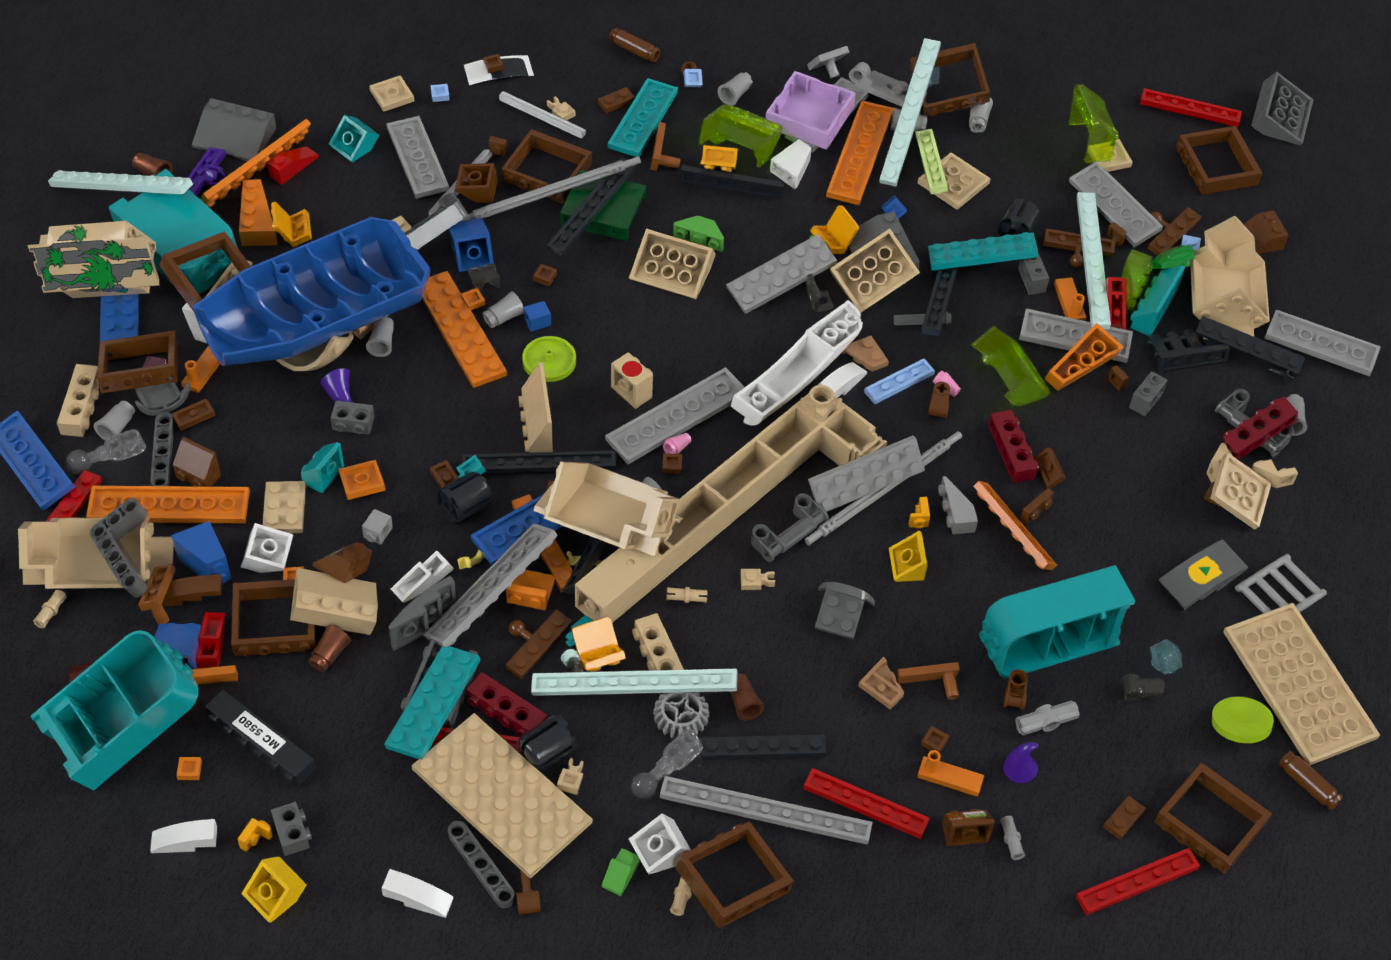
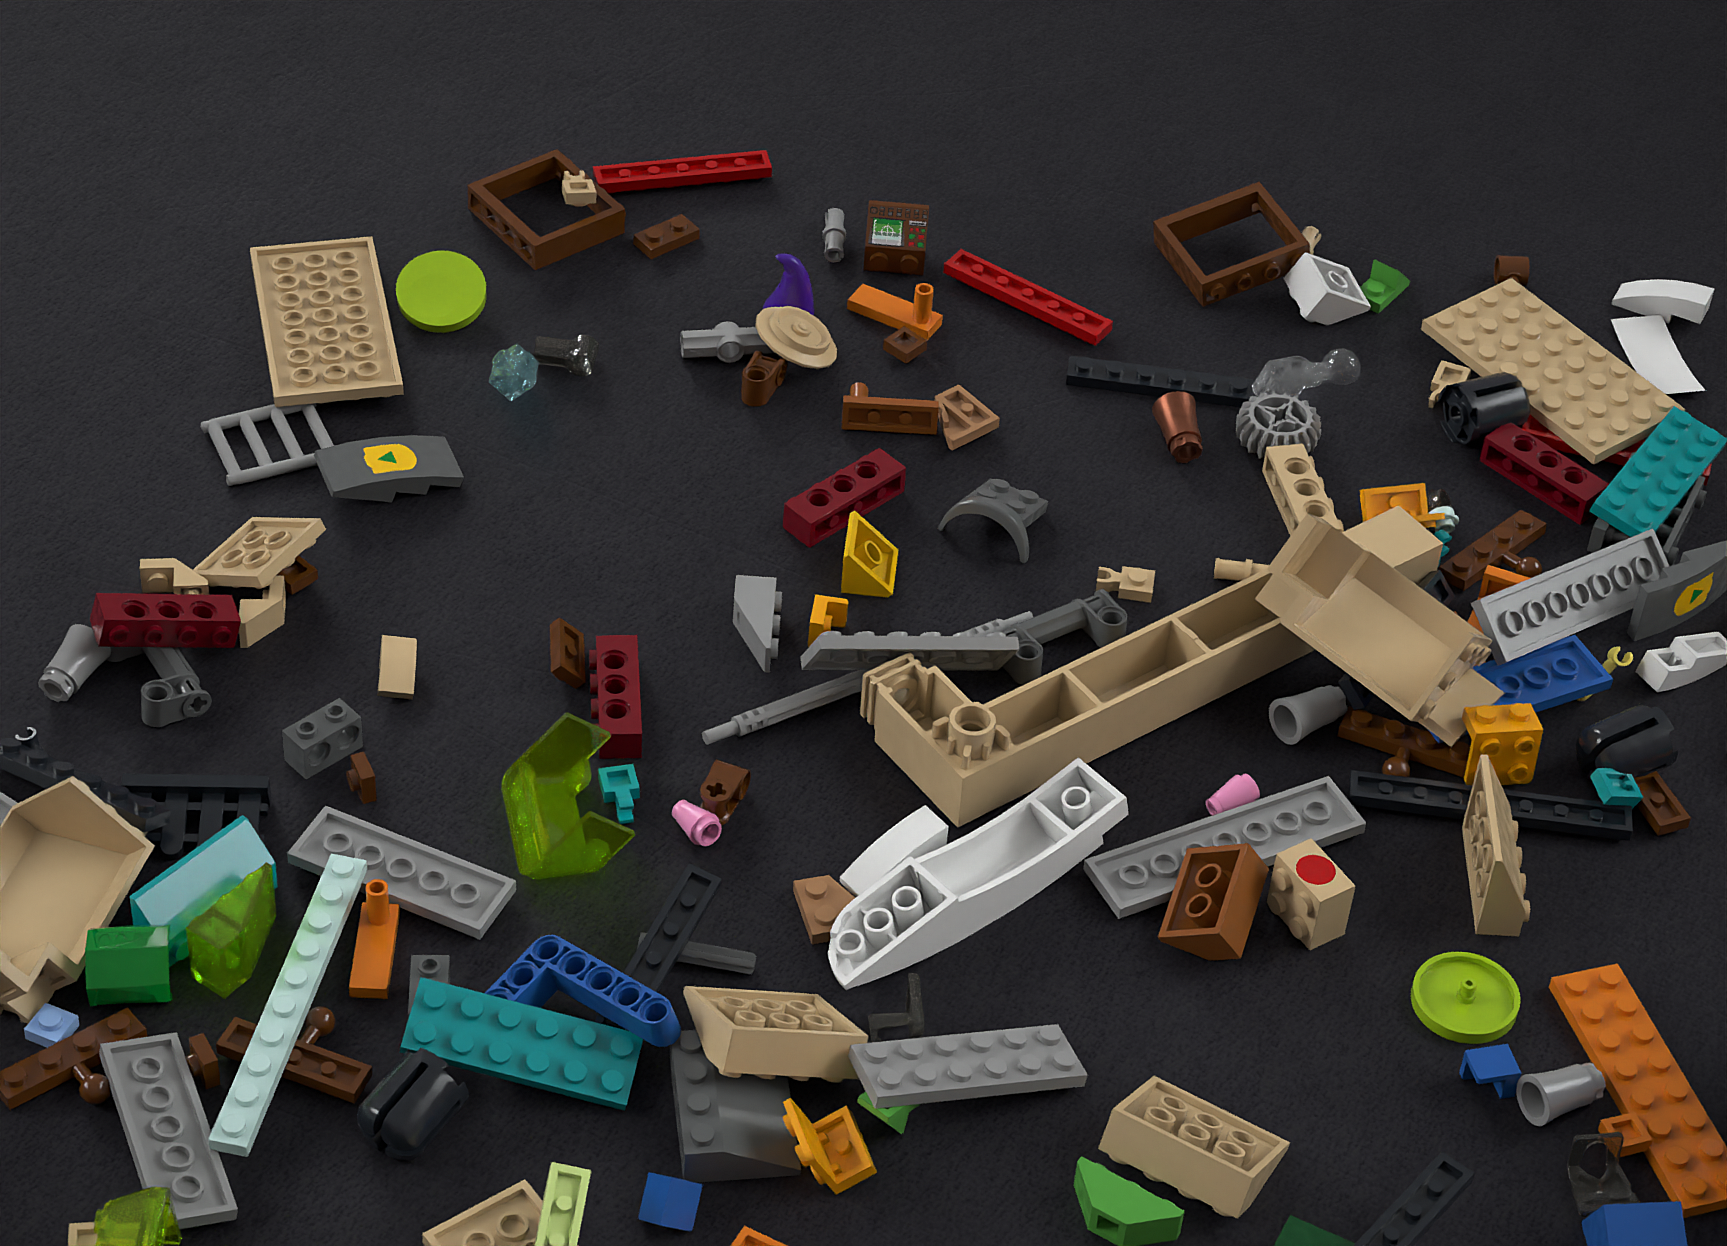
camera: 170 degrees left, 10 degrees down
dark grey beam [448,821,515,908] -> none
light aqua plate [531,669,738,696] -> none
reddish brown plate [533,264,557,286] -> none
light grey plate [660,776,872,845] -> none
reddish brown plate [662,453,682,474] -> none
light blue tile [864,359,935,404] -> none
orange plate [974,481,1057,570] -> none
teal piece [979,565,1135,678] -> none
reddish brown plate [1020,488,1054,525] -> none
orange wedge [1045,323,1124,391] -> none
red slope [1106,277,1126,330] -> none
reddish brown axle [1279,751,1343,810] -> none
none -> tan slope [377,635,417,699]
none -> blue beam [484,935,681,1047]
none -> tan plate [562,171,596,207]
none -> teal plate [598,764,640,824]
none -> tan piece [755,306,837,369]
none -> dark red brick [783,448,906,548]
none -> dark orange slope [1158,843,1269,961]
none -> light orange bracket [1462,703,1543,785]
none -> white sticker [1611,315,1706,394]

